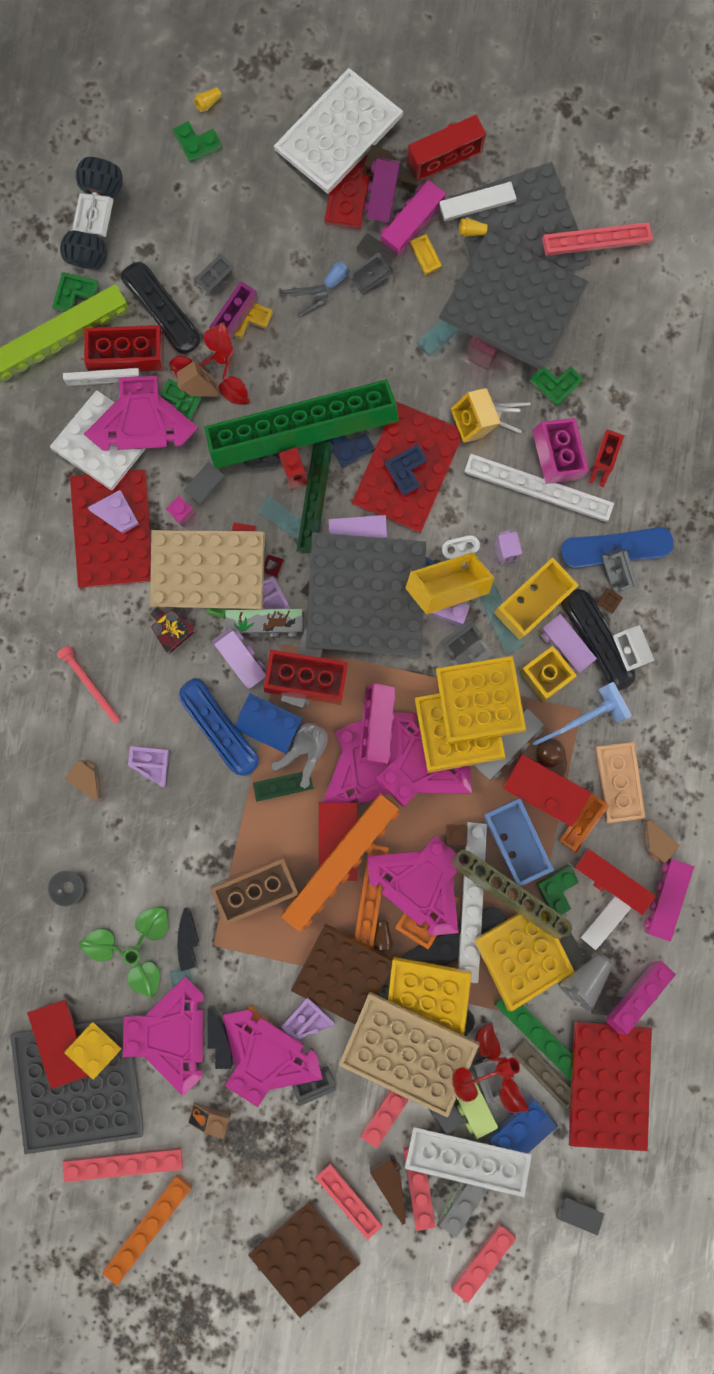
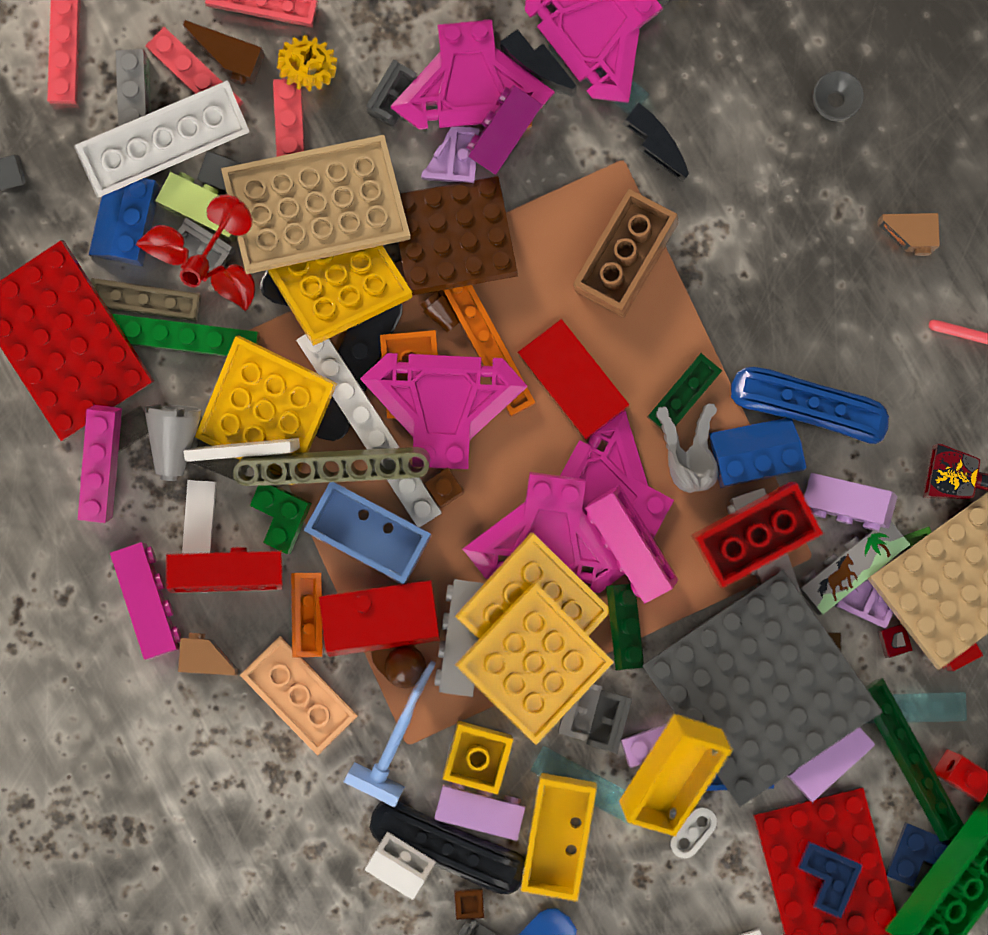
camera: 145 degrees right, 0 degrees up
bright green plant [79,907,168,998] -> none
lavender wing [128,746,169,787] -> none
orange brick [281,792,399,932] -> none
lavender brick [494,530,522,565] -> none
none -> white tile [184,438,300,462]
none -> yellow gear [277,36,337,91]
none -> magenta brick [466,85,542,175]
none -> dark green plate [606,584,644,671]

